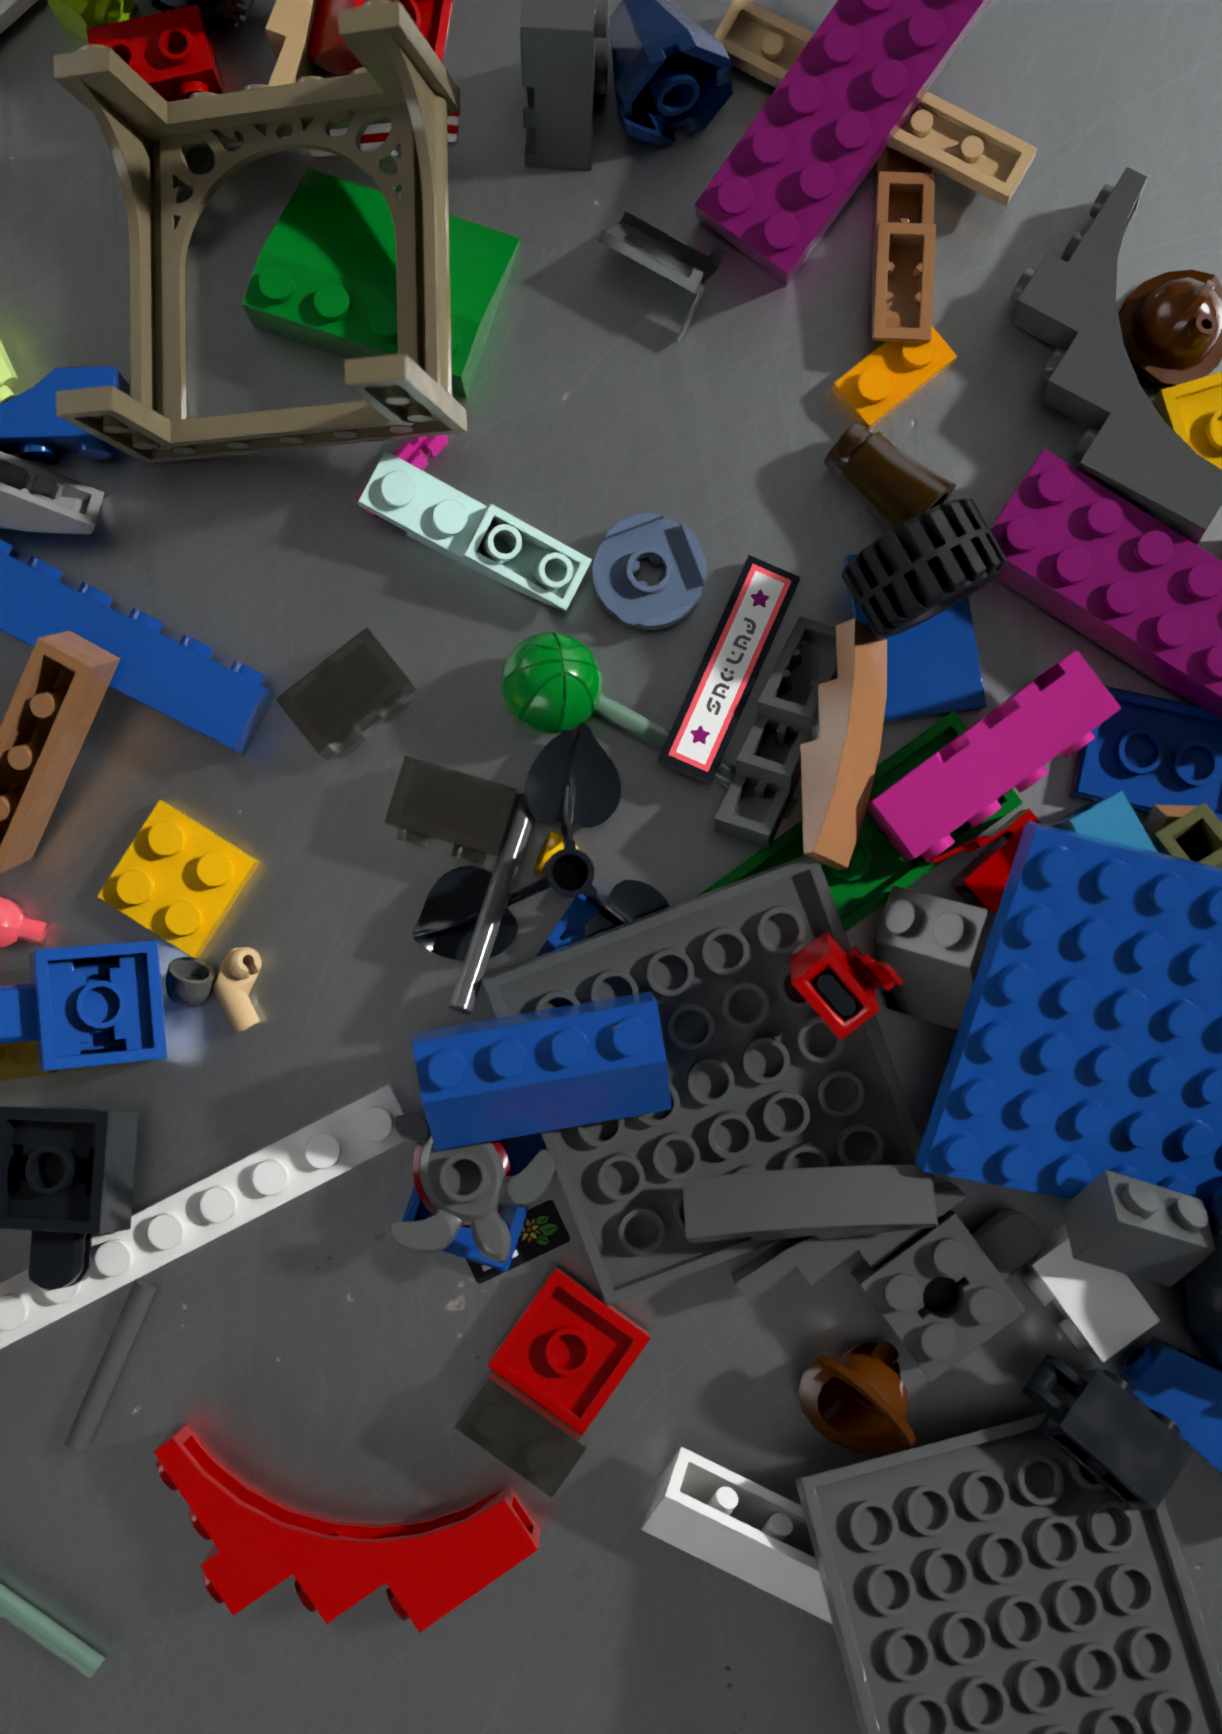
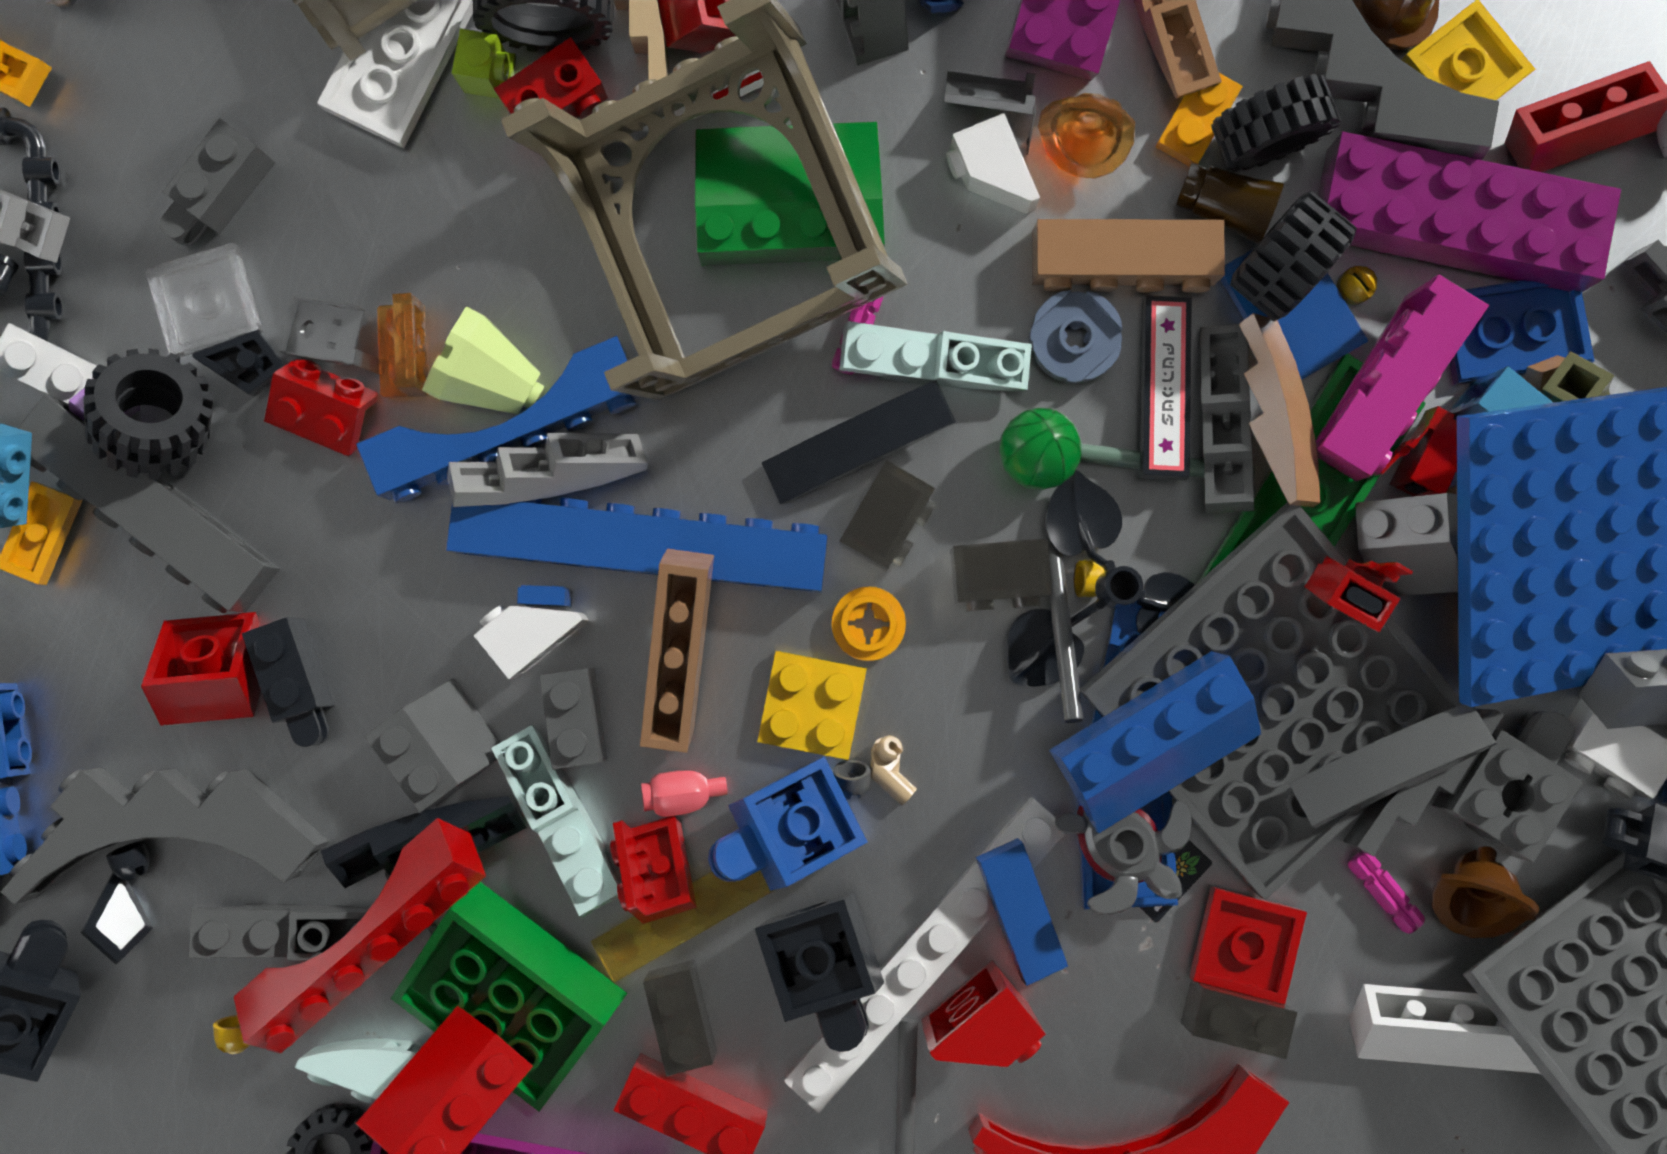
camera: 20 degrees left, 0 degrees up
none -> black slope [761,380,956,504]
none -> light orange gear [832,586,906,661]
none -> red slope [921,960,1046,1067]
none -> white slope [946,113,1040,214]
none -> blue tile [975,838,1068,986]
none -> medium nougat brick [1032,219,1225,293]
none -> clear orange helmet [1038,93,1136,179]
none -> black tyre [1211,74,1341,172]
none -> yellow hinge [1336,266,1378,305]
none -> dark pink axle [1348,852,1425,934]

